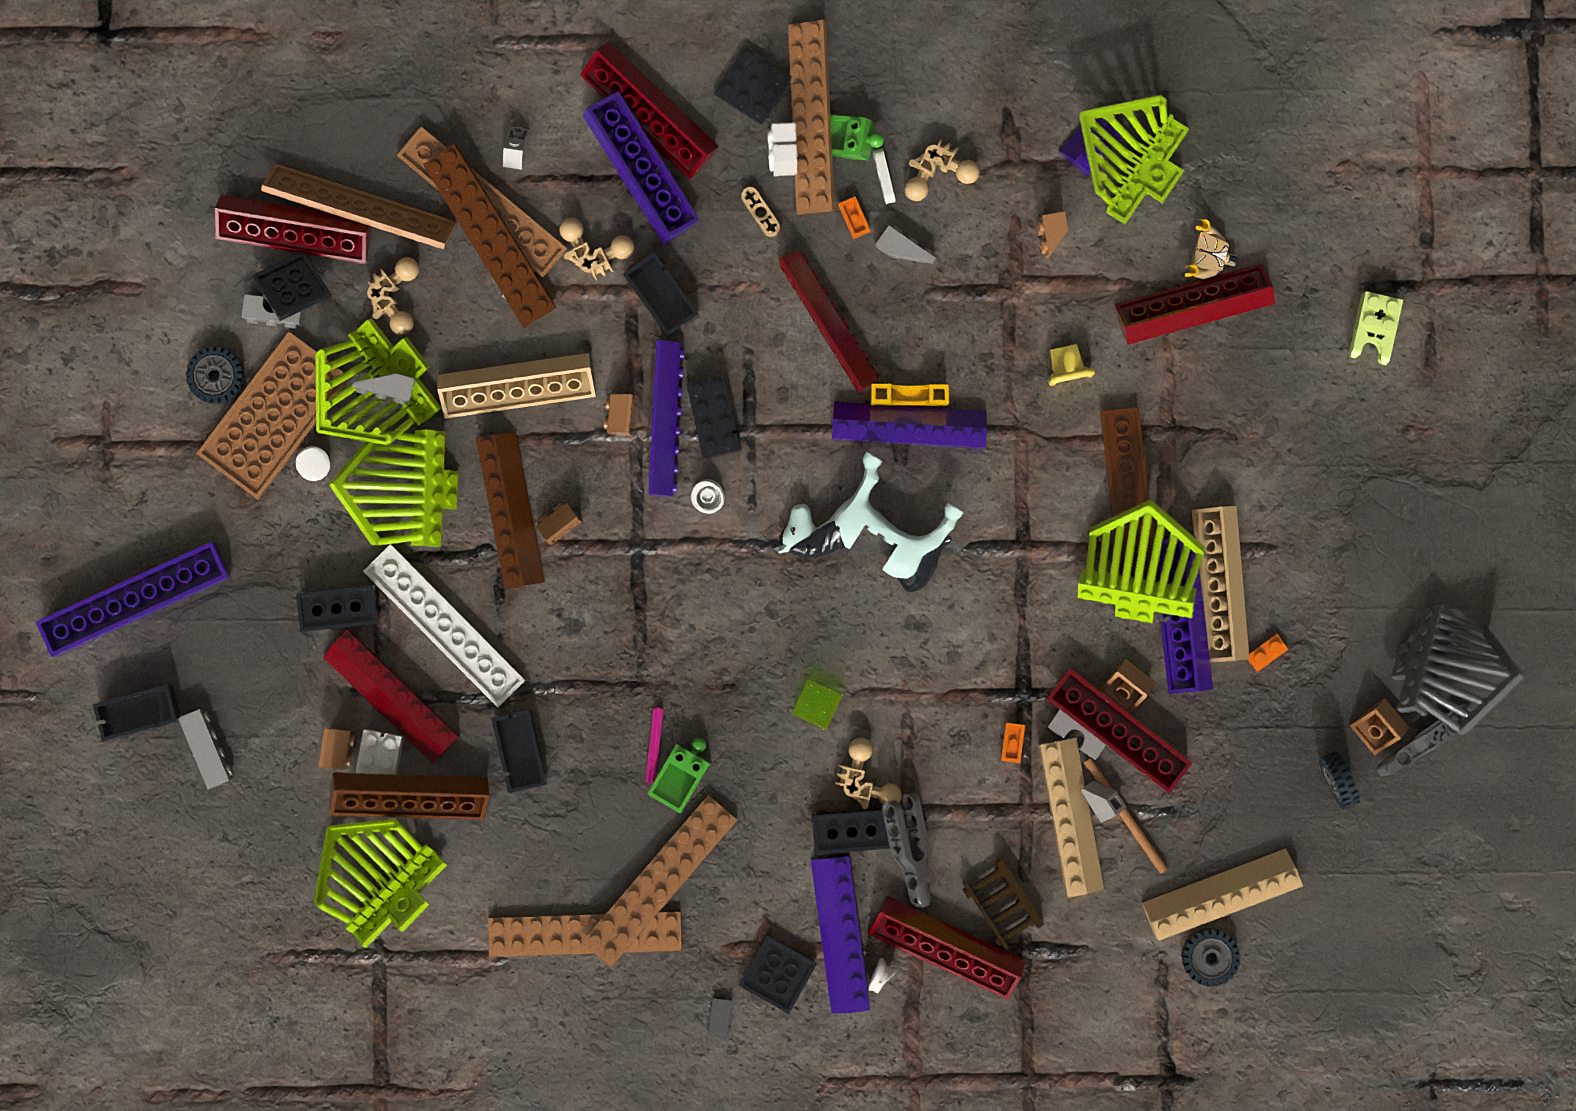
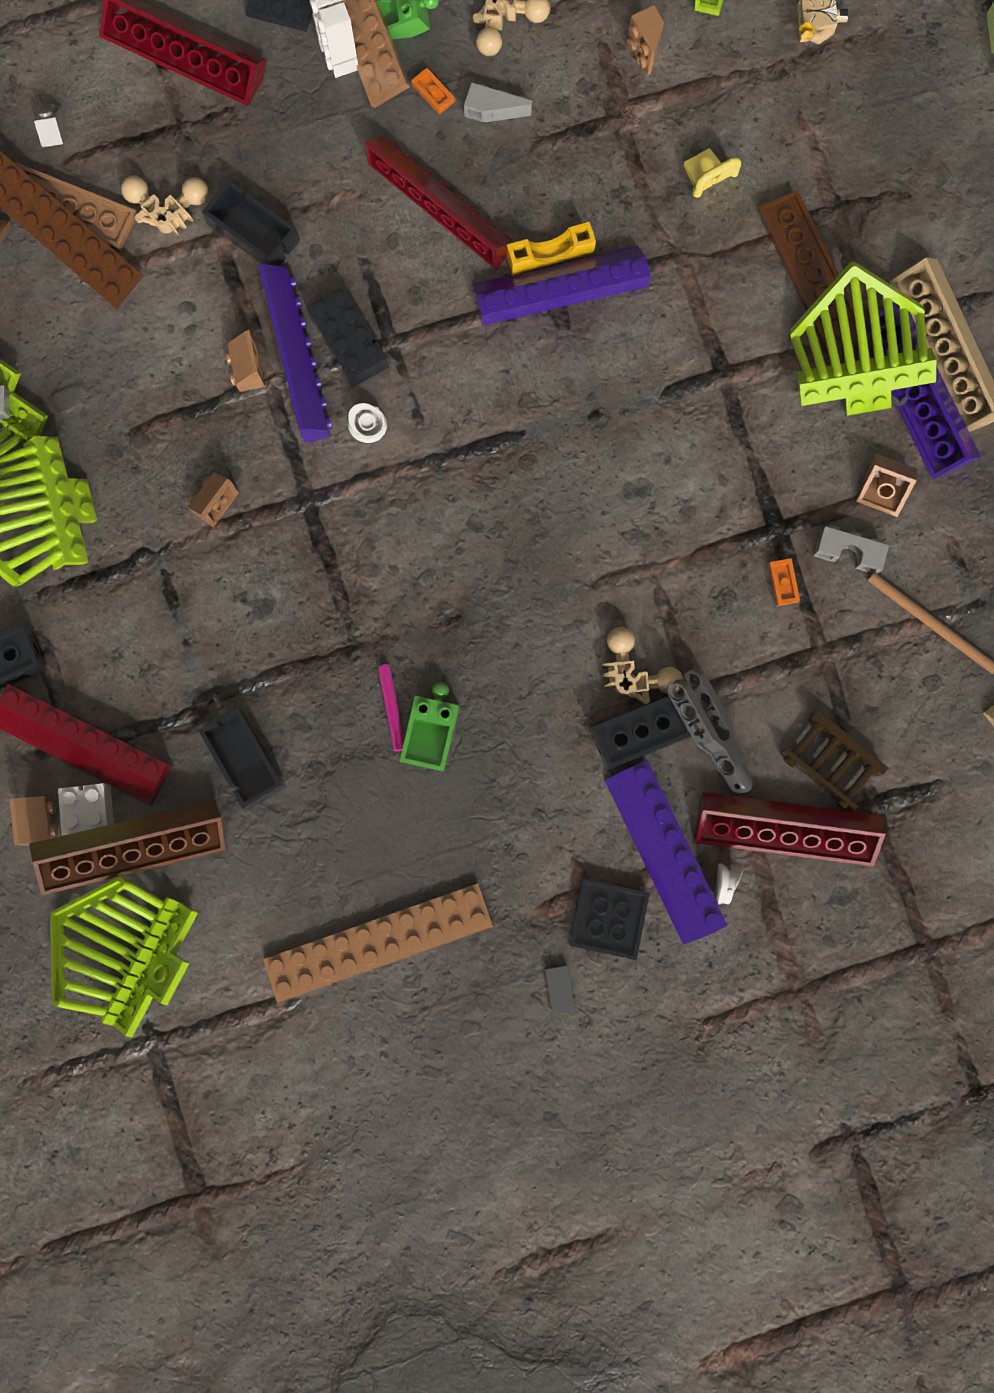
camera: 20 degrees left, 5 degrees down
white plate [363,544,526,707] -> none
tan slope [437,353,596,419] -> none
reddish brown slope [476,432,545,590] -> none
medium nougat plate [582,795,737,967] -> none
dark purple slope [583,91,700,244] -> none
tan beam [741,187,780,237] -> none
light aqua animal [778,451,964,593] -> none
clear neon green plate [792,680,843,730] -> none
white beam [873,148,895,204] -> none
tan slope [1038,737,1104,898] -> none
dark red slope [1046,668,1192,794] -> none
light grey slope [1081,780,1126,822] -> none
dark red slope [1115,264,1275,345] -> none

